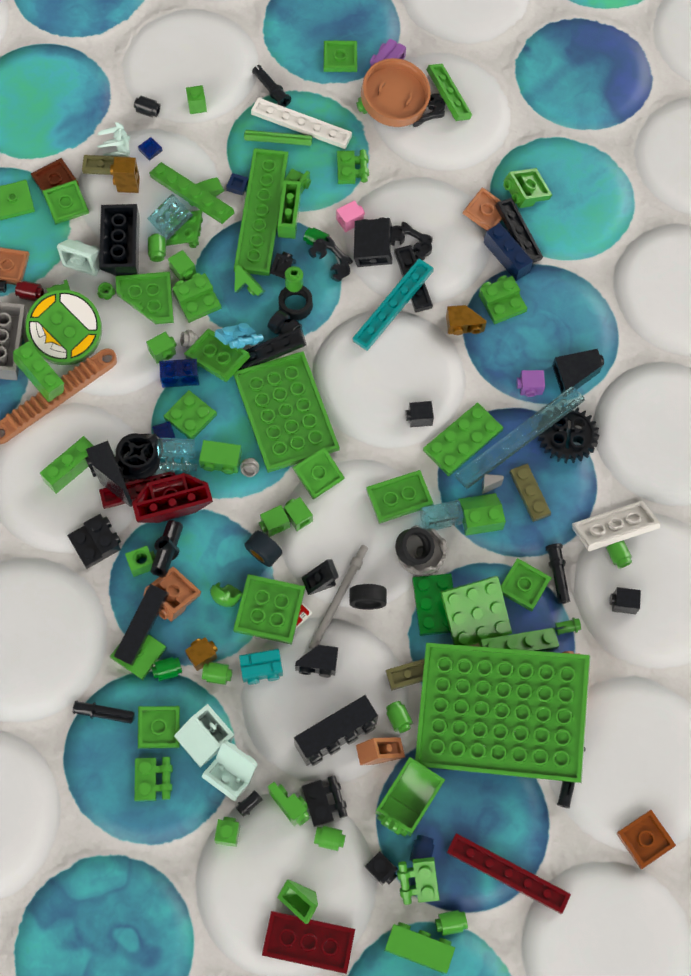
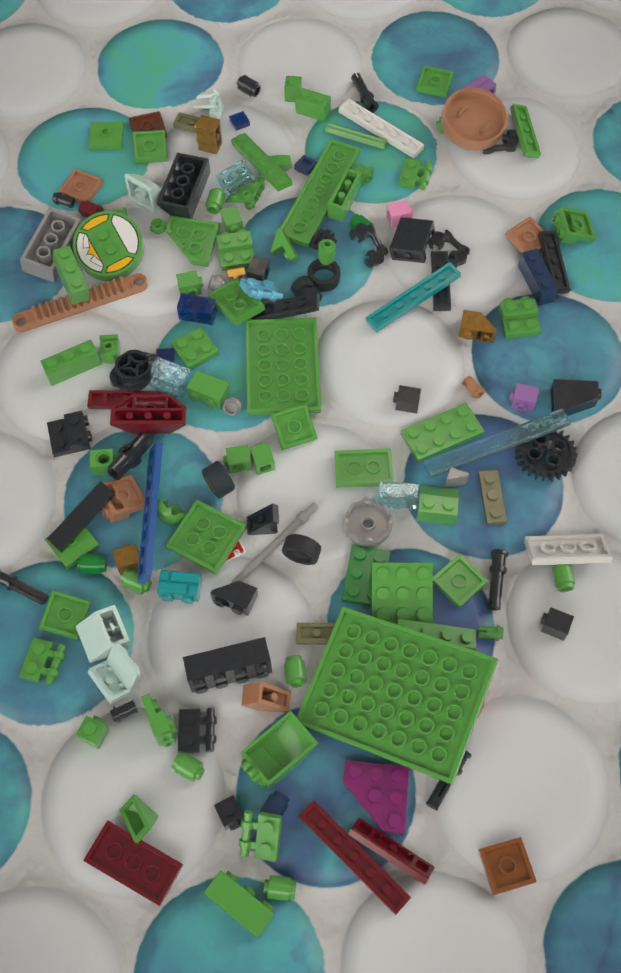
camera: 20 degrees right, 5 degrees down
black slope [85,441,133,507] -> none
black tyre [395,527,435,566] -> none
none -> bright green brick [99,334,120,364]
none -> blue tile [137,441,163,584]
none -> pearl gold plate [226,265,245,279]
none -> black brick [246,256,270,281]
none -> bright green brick [295,88,331,122]
none -> magenta plate [343,760,409,835]
none -> dark red plate [348,818,435,885]
none -> nougat pin [462,376,484,399]

